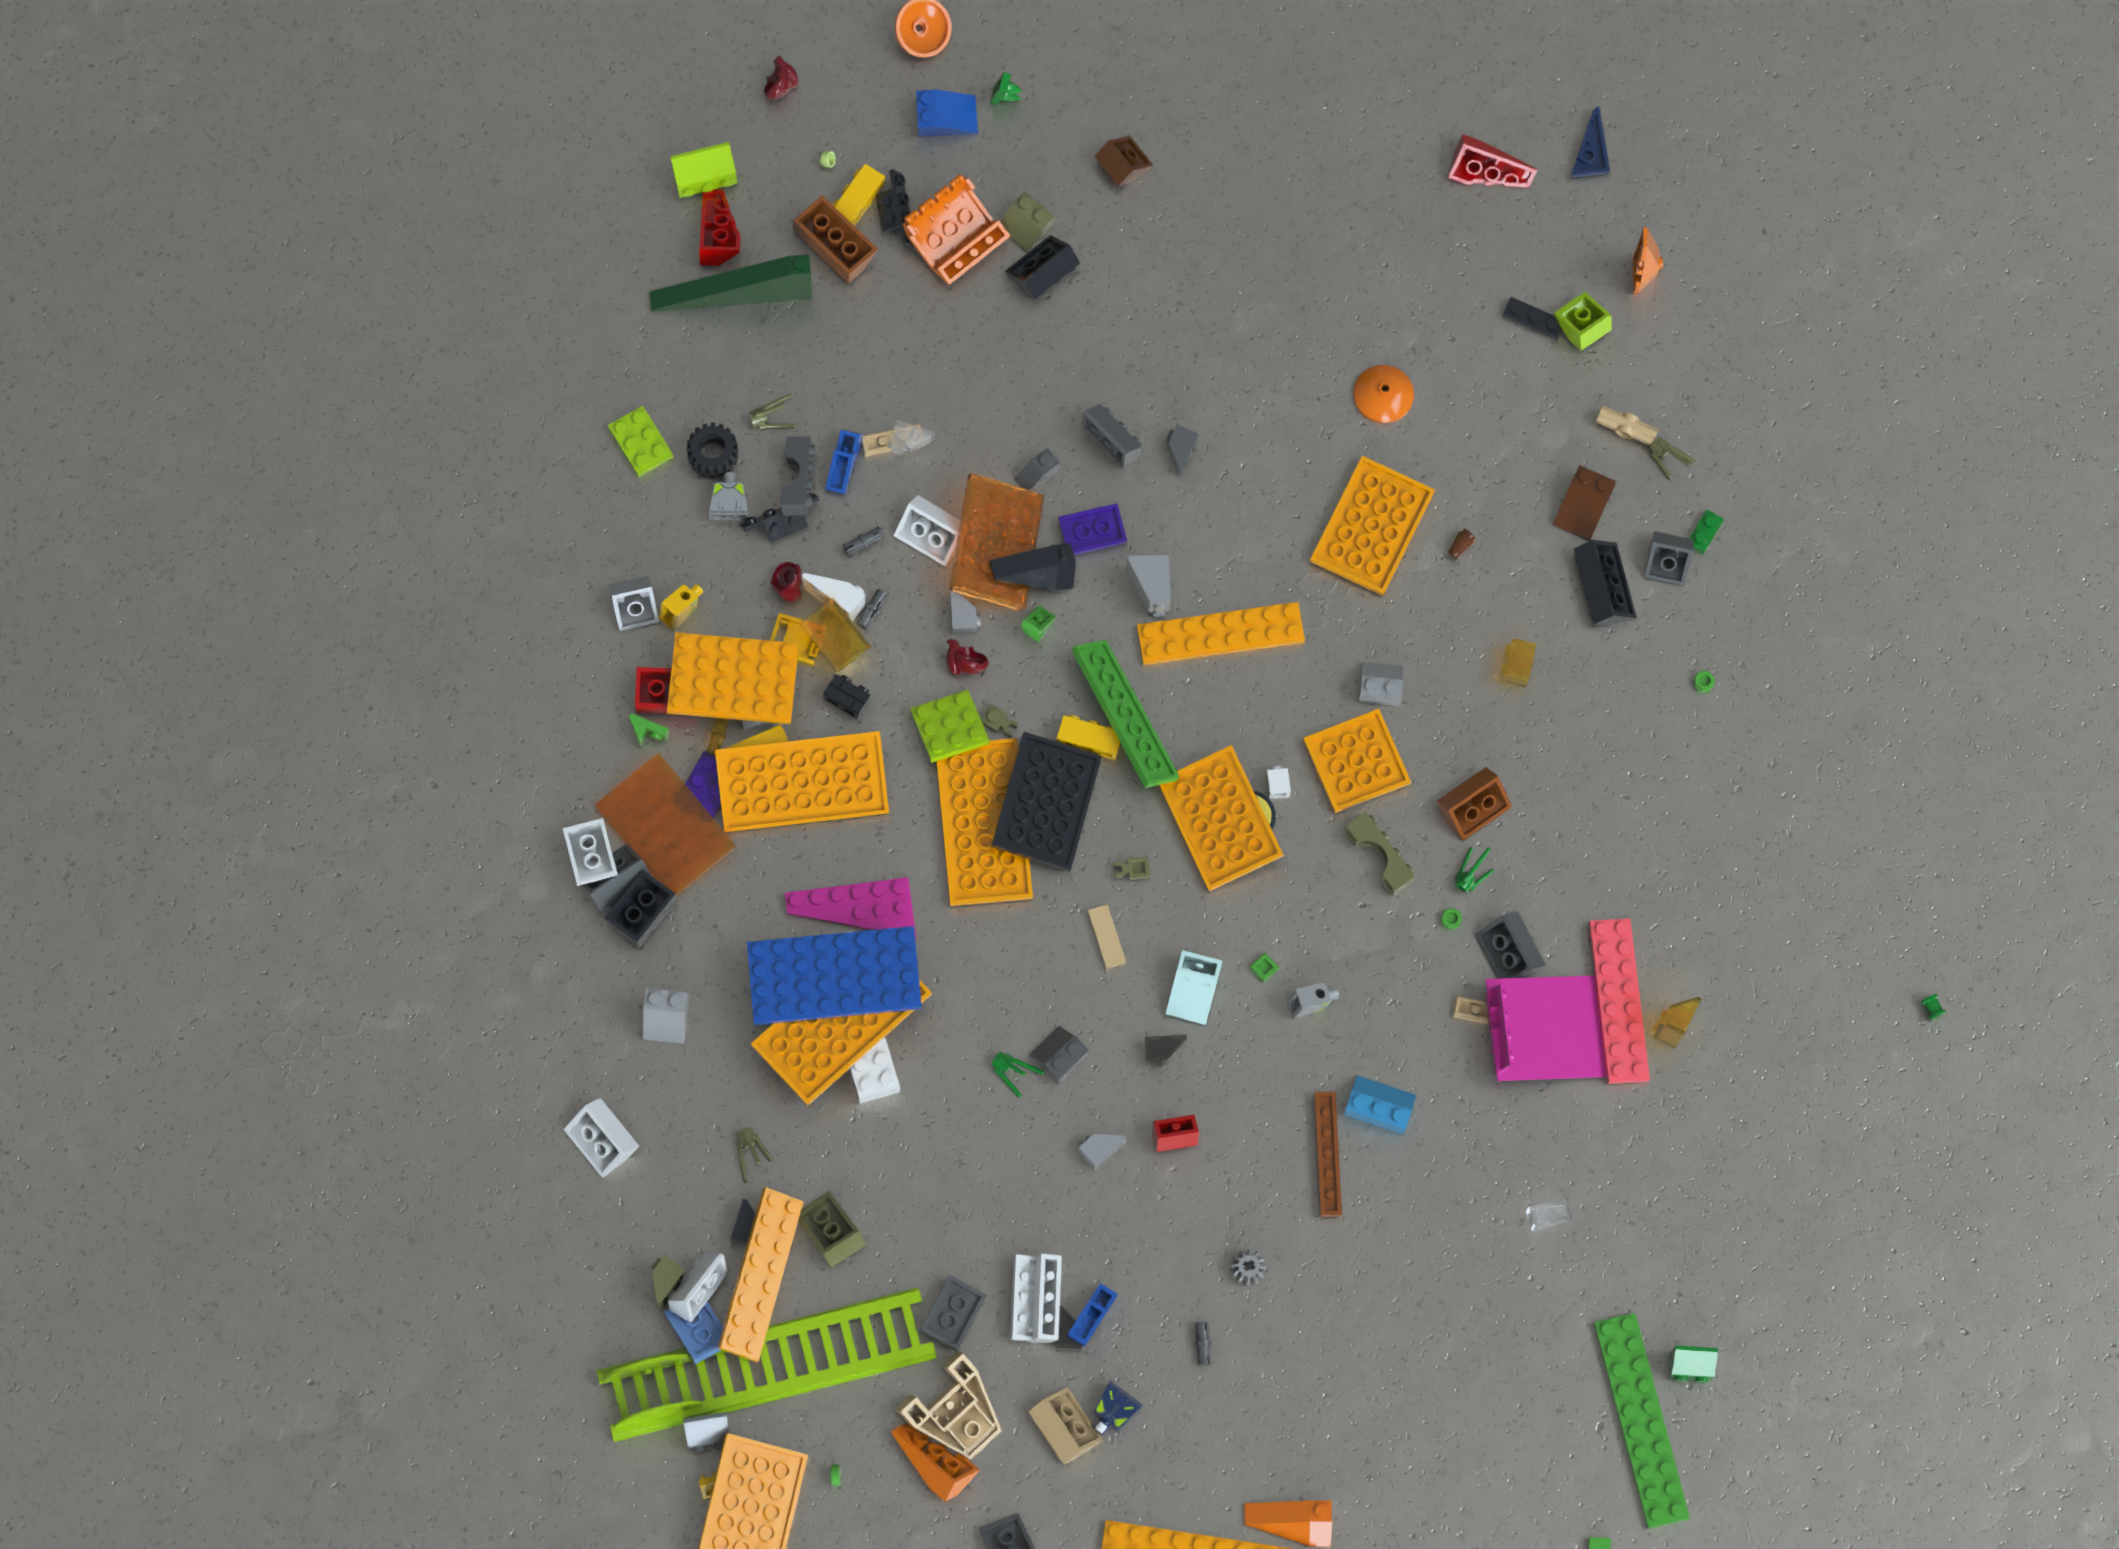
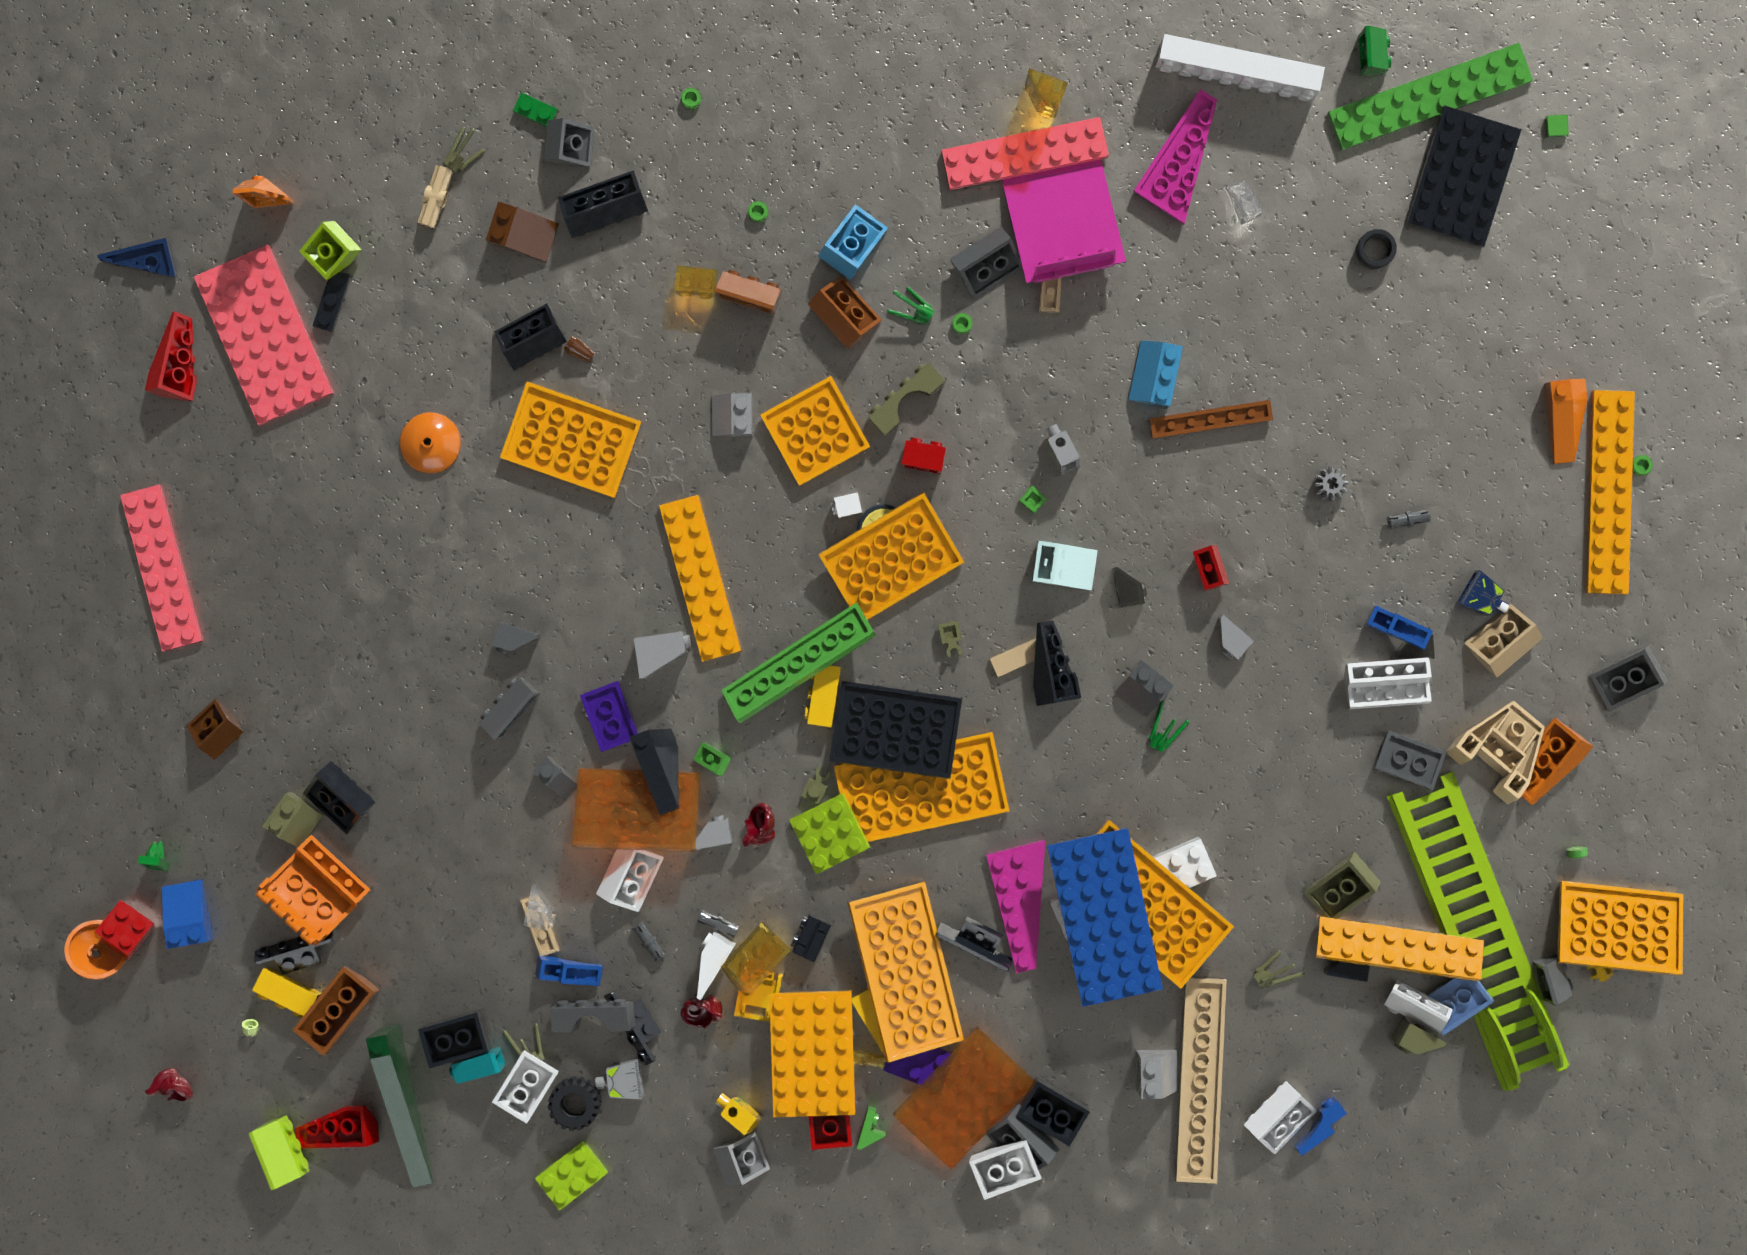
camera: 90 degrees left, 15 degrees up
none -> red brick [94,900,155,961]
none -> coral plate [120,485,203,651]
none -> coral plate [194,244,333,425]
none -> black brick [418,1009,492,1069]
none -> teal slope [449,1047,506,1084]
none -> white slope [492,1050,559,1124]
none -> black slope [494,303,567,370]
none -> slope [714,270,782,315]
none -> bright green tile [748,201,768,223]
none -> dark azure slope [818,204,888,280]
none -> red brick [901,437,946,474]
none -> black bracket [936,916,1013,972]
none -> black wedge [1033,621,1081,706]
none -> dark pink wing [1133,89,1217,225]
none -> white brick [1155,34,1325,101]
none -> tan plate [1175,977,1227,1184]
none -> blue slope [1294,1097,1347,1156]
none -> black tyre [1356,229,1397,269]
none -> black plate [1406,105,1522,247]

